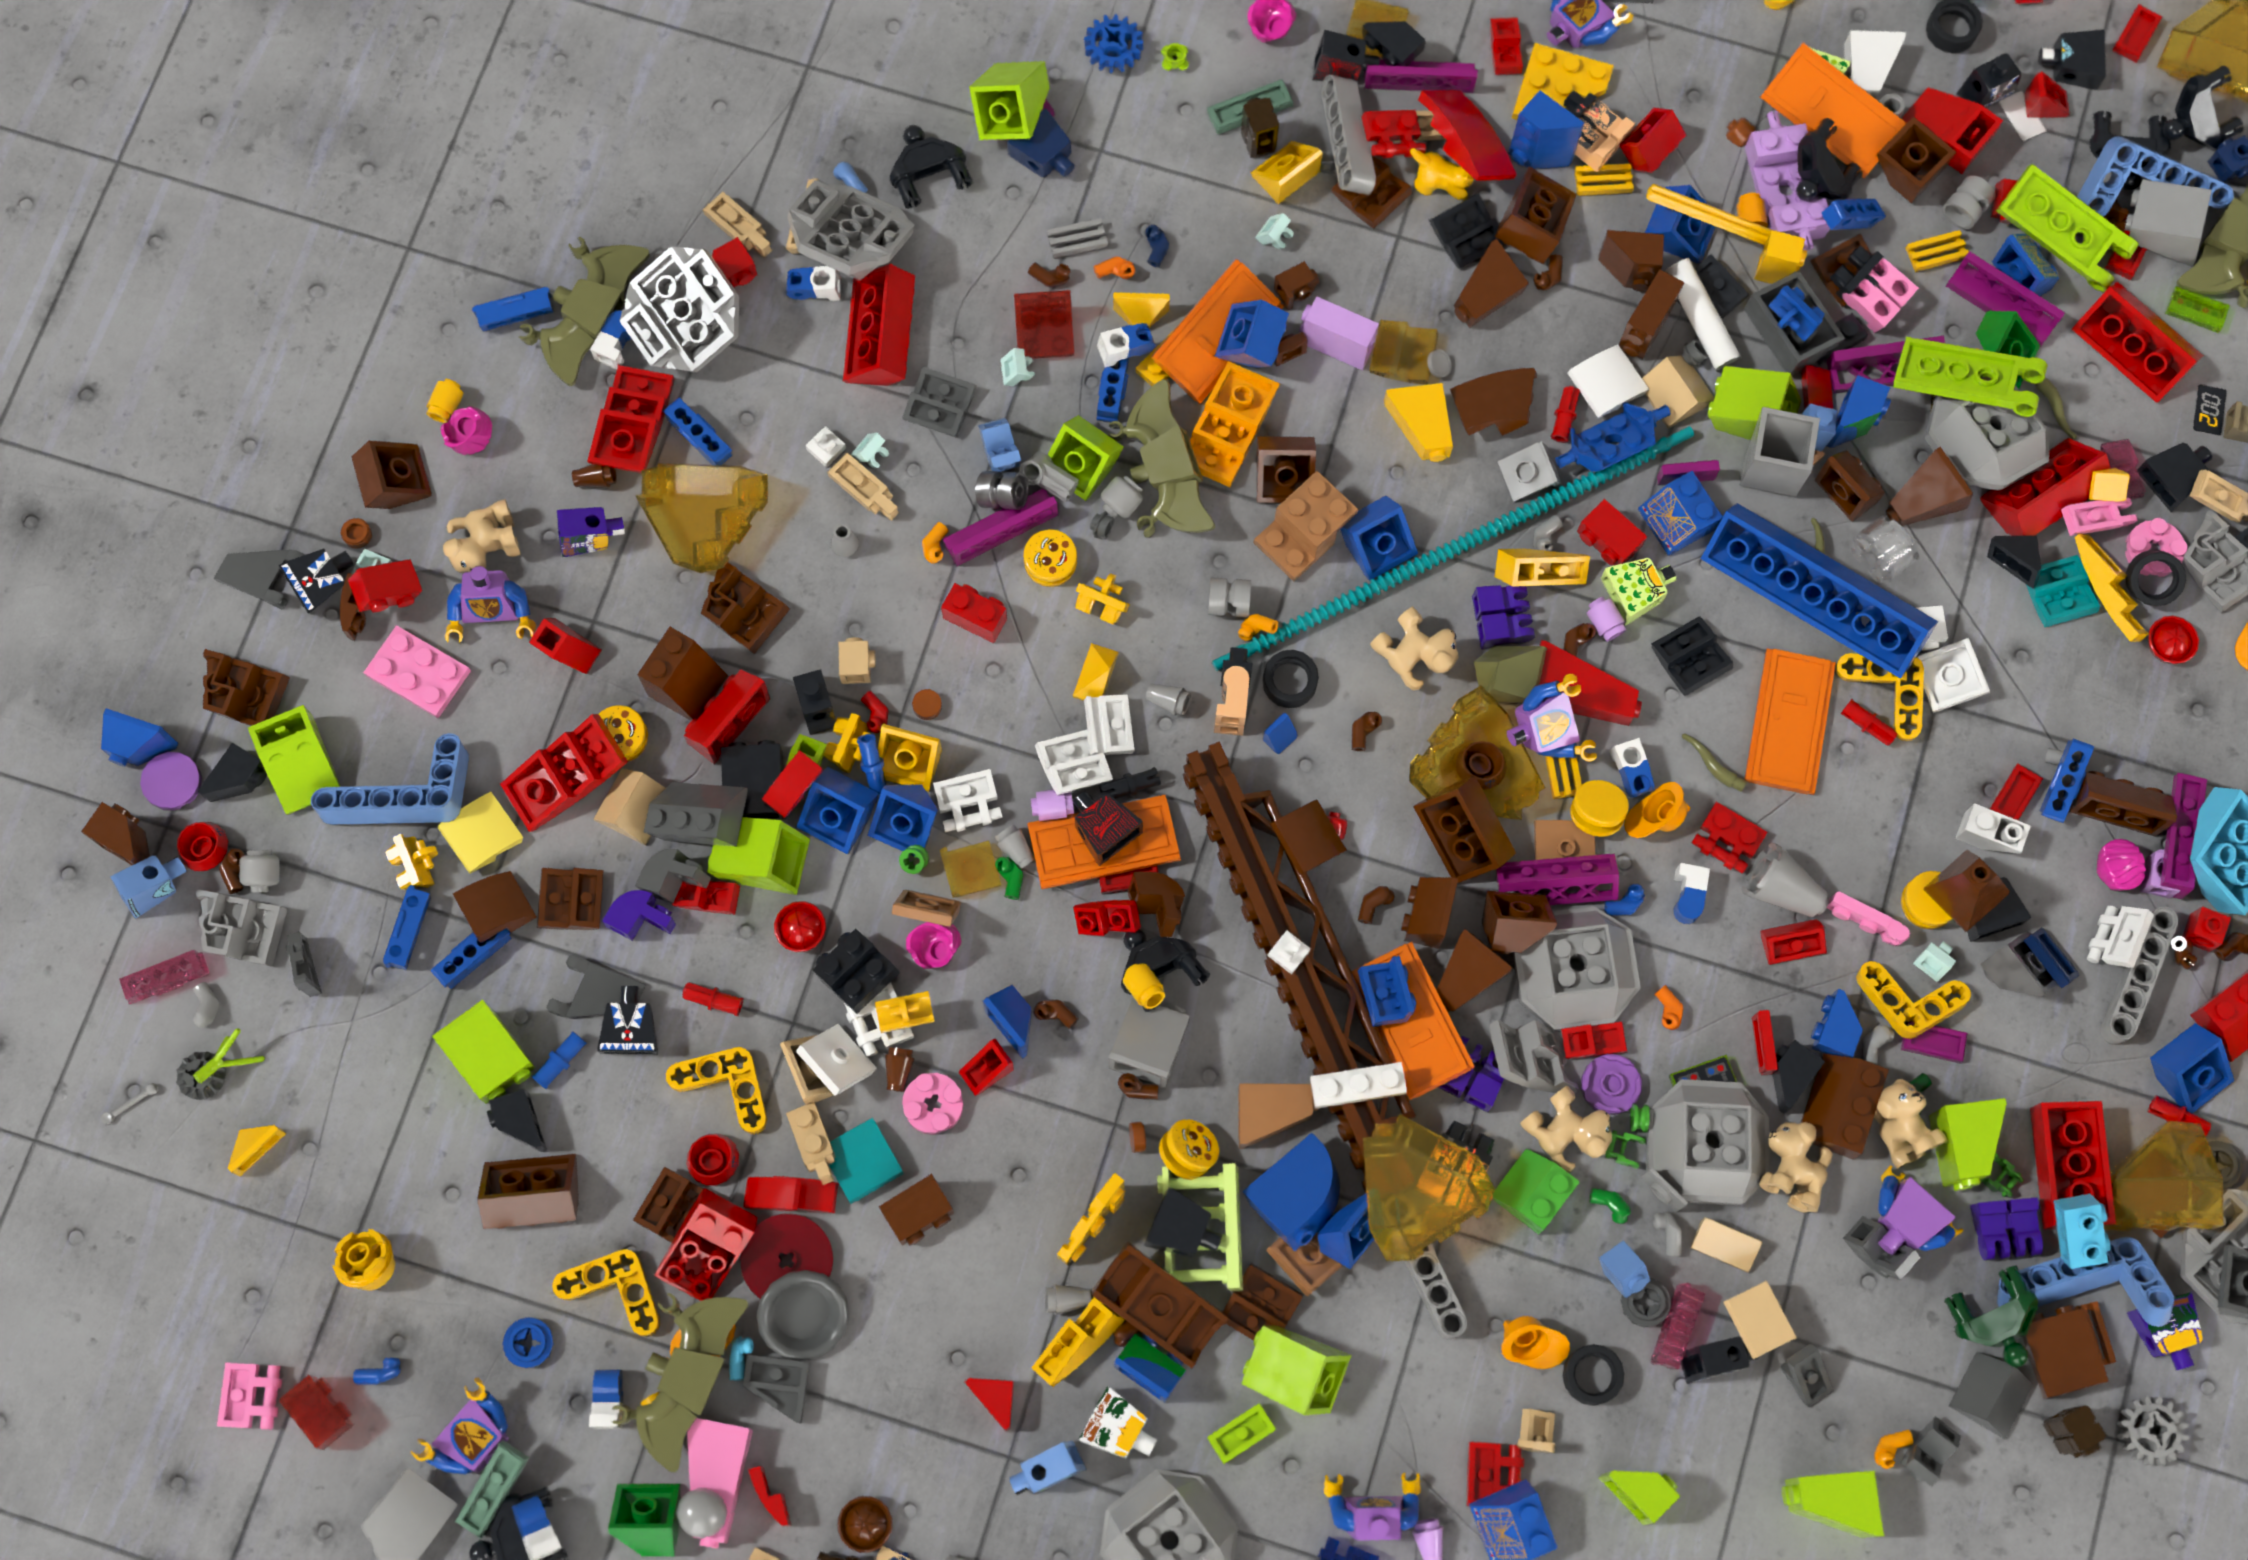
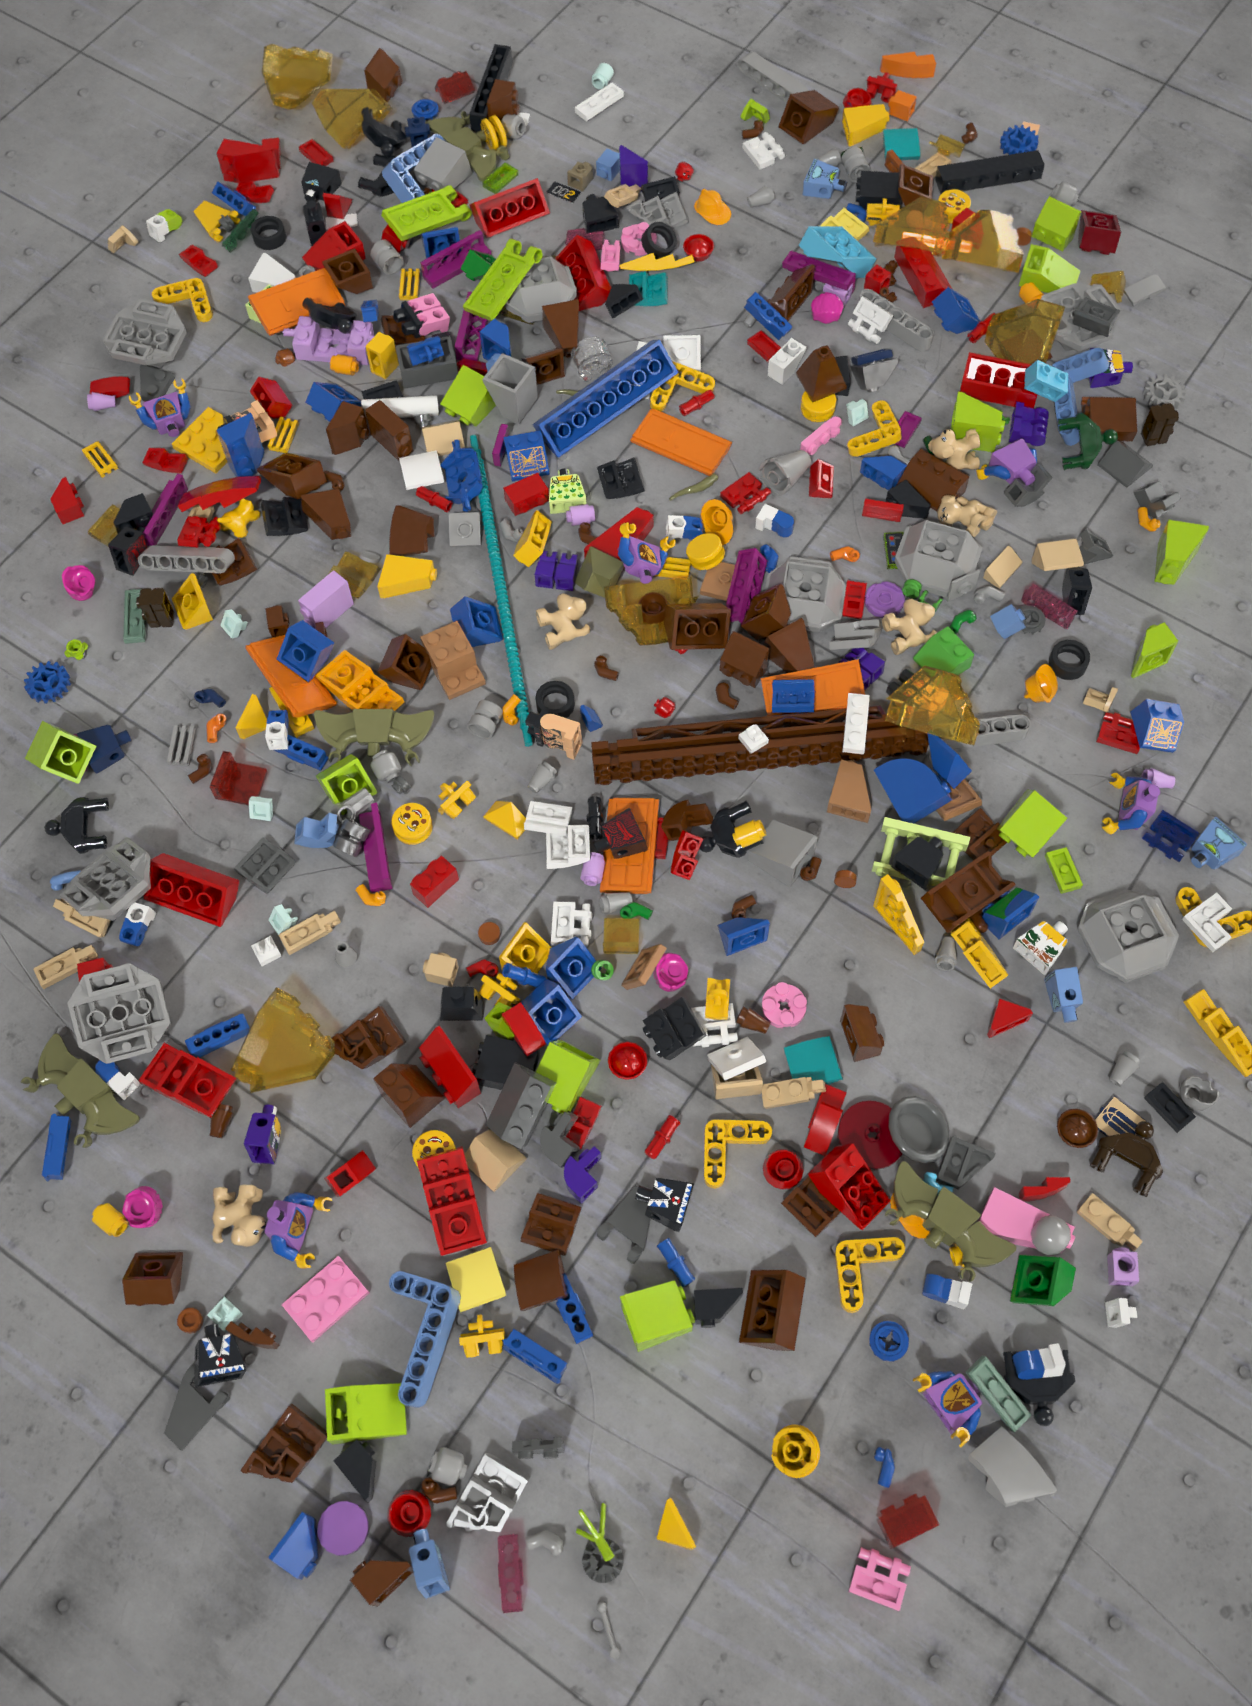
camera: 70 degrees left, 10 degrees down
red brick [348,559,423,613] -> none
red slope [958,1038,1014,1096] -> none
yellow head [1159,1119,1219,1180] -> none
reddish brown slope [1270,799,1347,875] -> none
yellow axle [1646,184,1772,245] -> none
yellow slope [2089,468,2130,501] -> none

